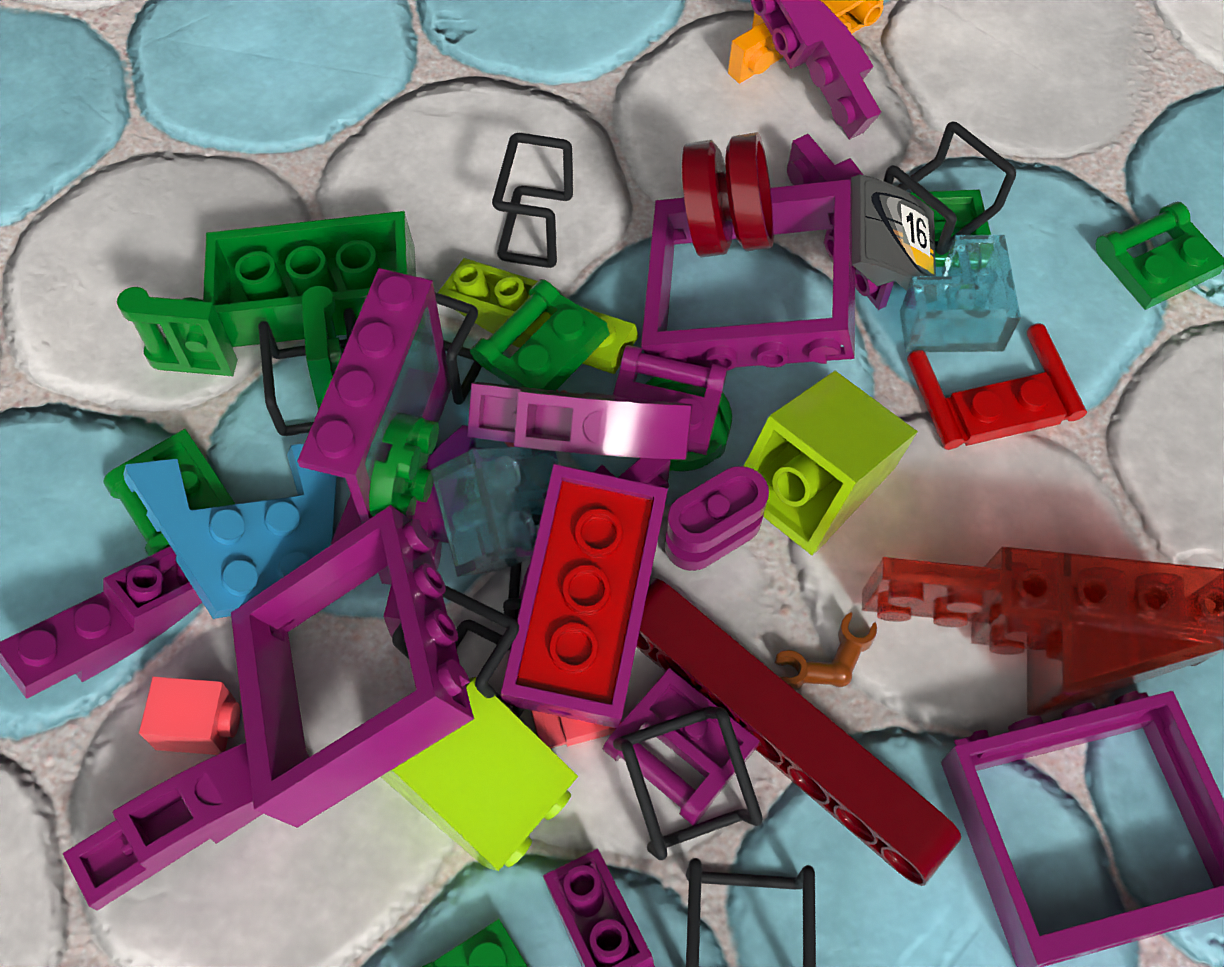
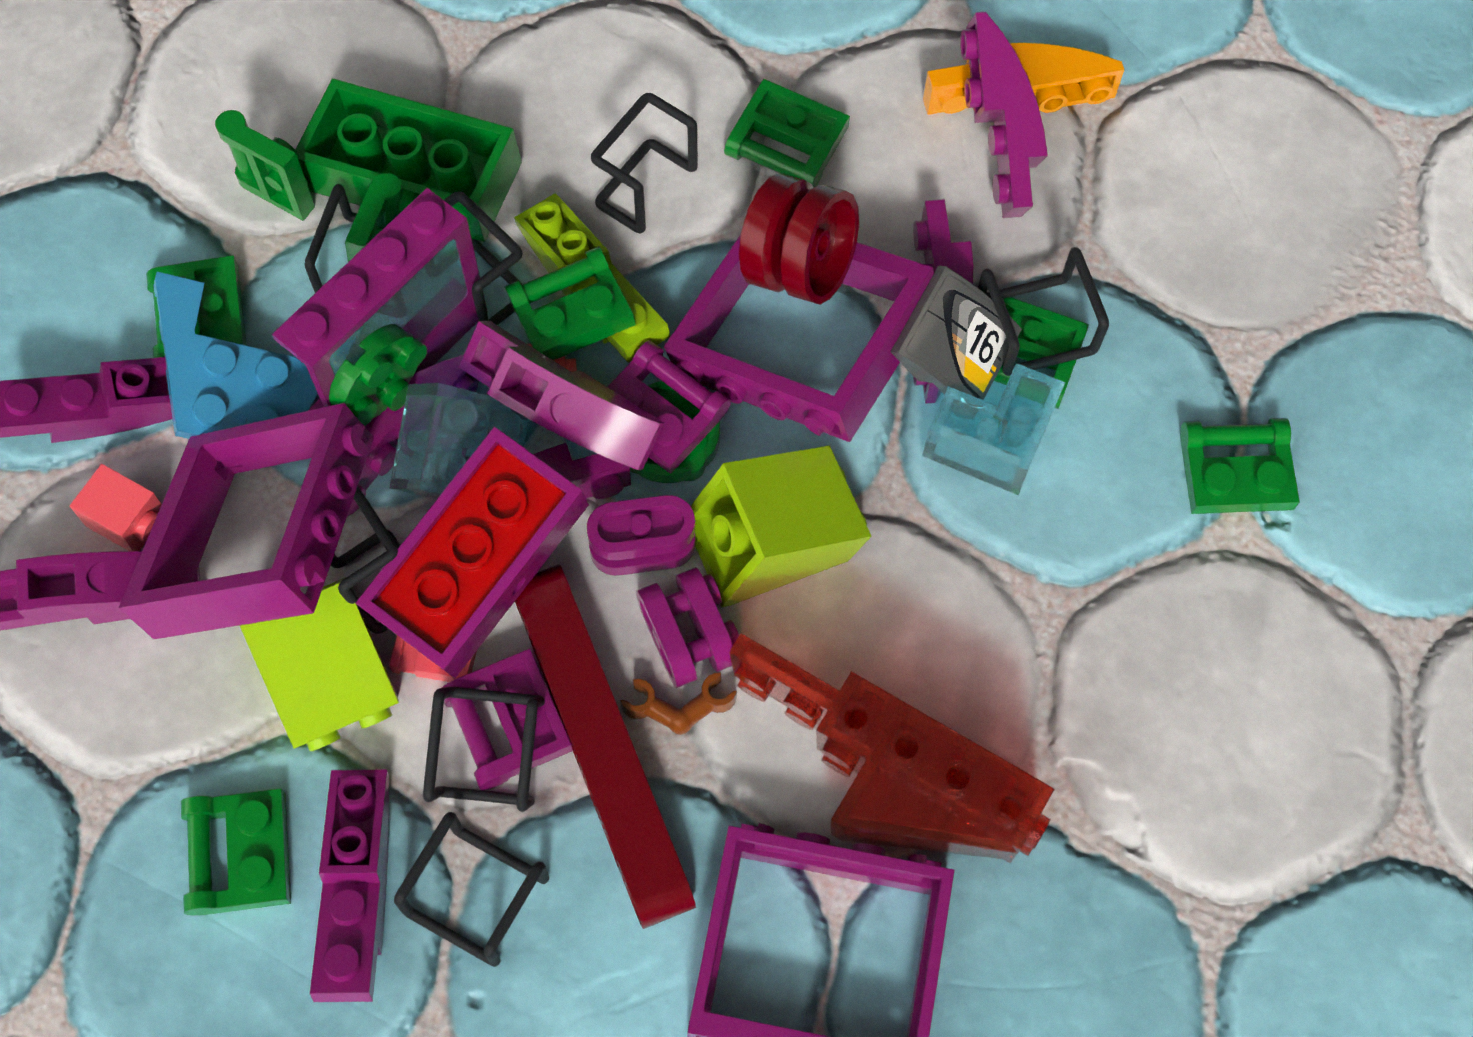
camera: 25 degrees right, 5 degrees up
red plate [907,323,1087,450] -> none
none -> magenta brick [636,567,743,688]
none -> green plate [724,79,850,188]

